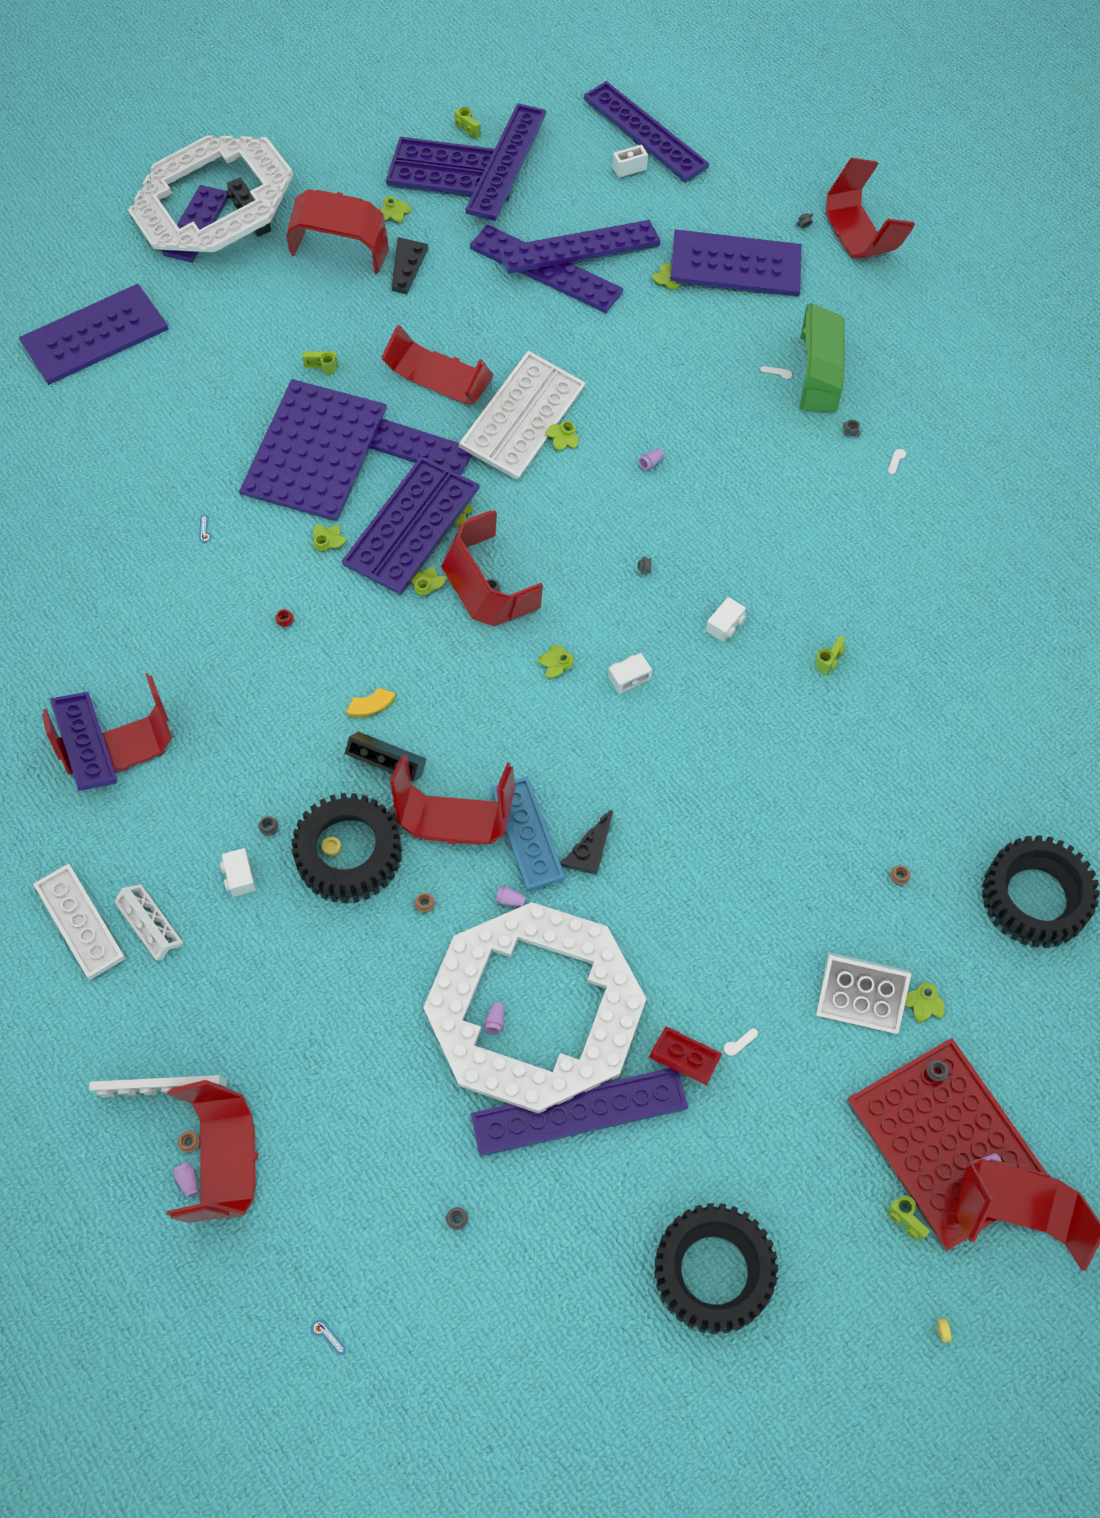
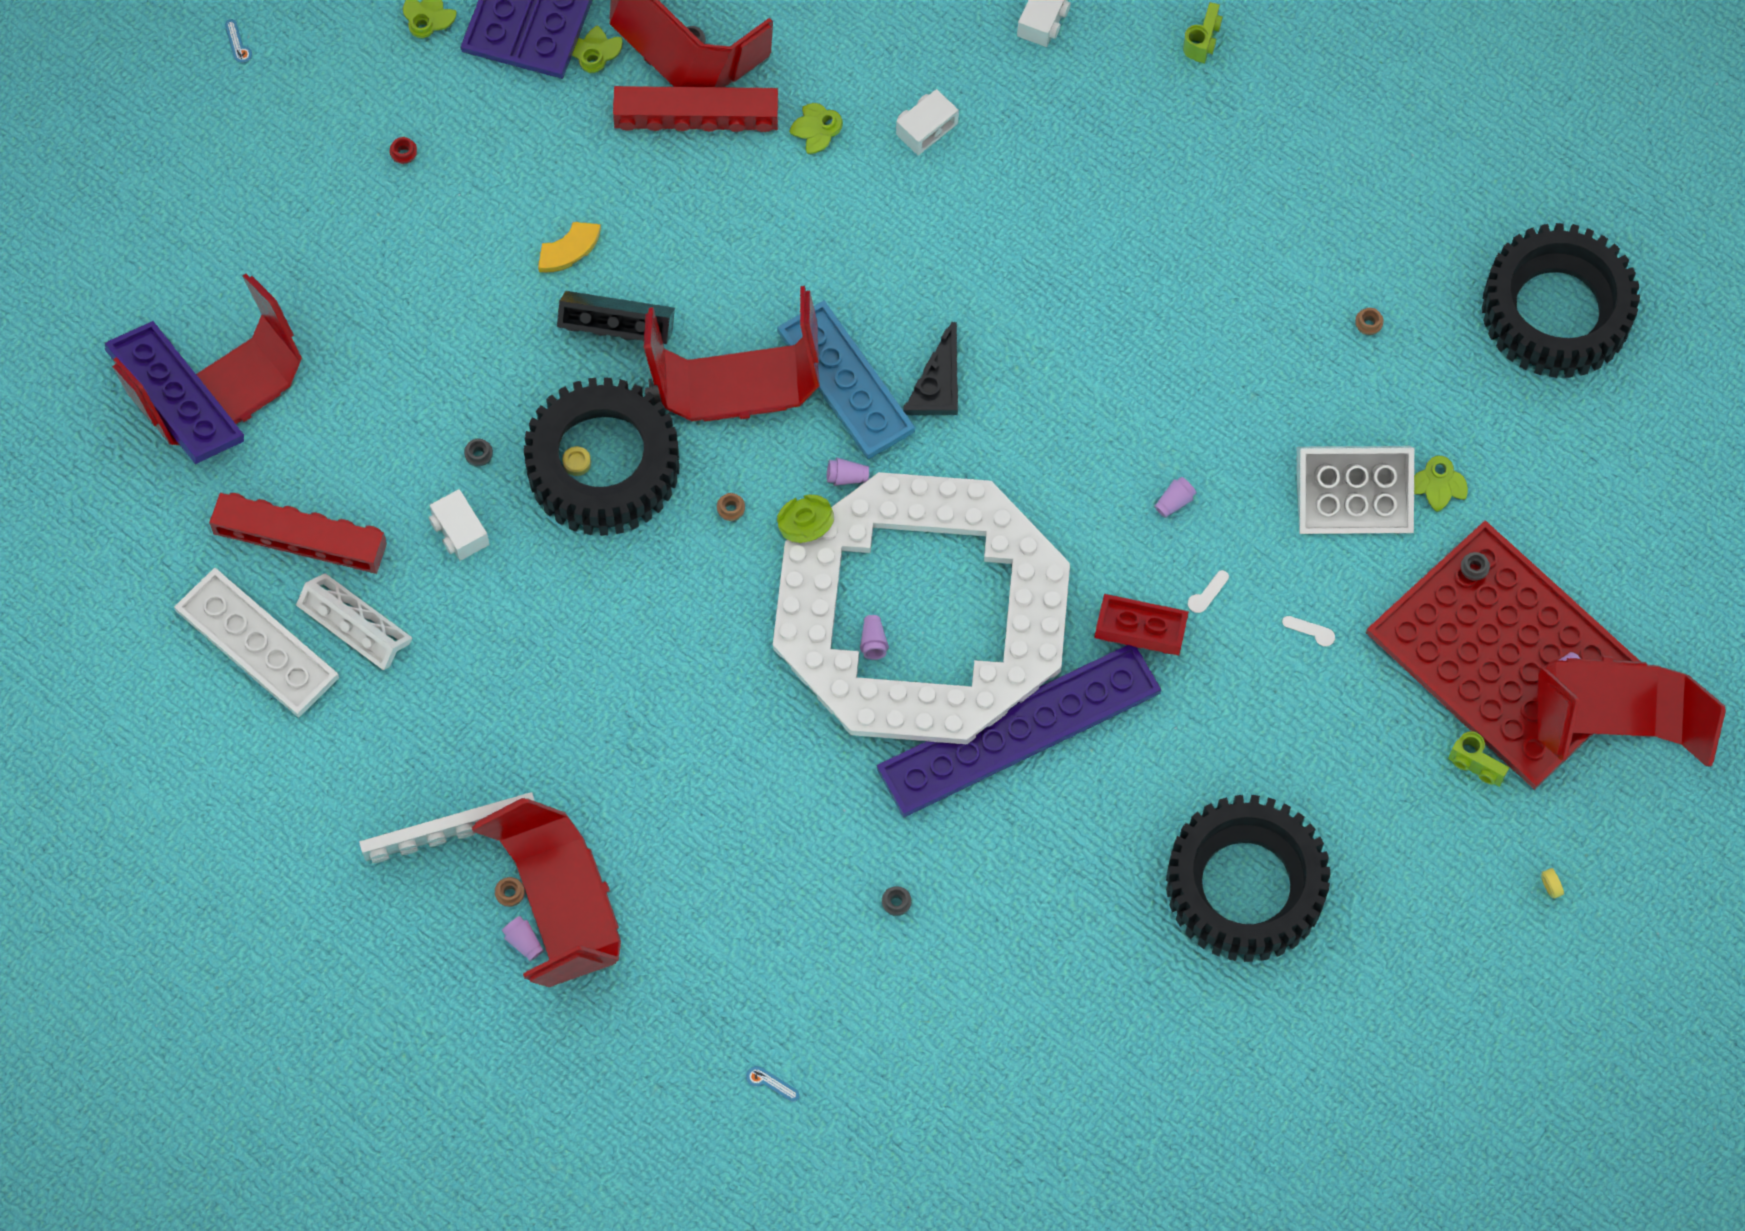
camera: 15 degrees left, 5 degrees up
none -> red brick [209,493,387,574]
none -> red brick [613,86,778,132]
none -> lime tile [777,494,834,543]
none -> lavender cone [1154,477,1197,518]
none -> white sticker [1282,616,1335,646]

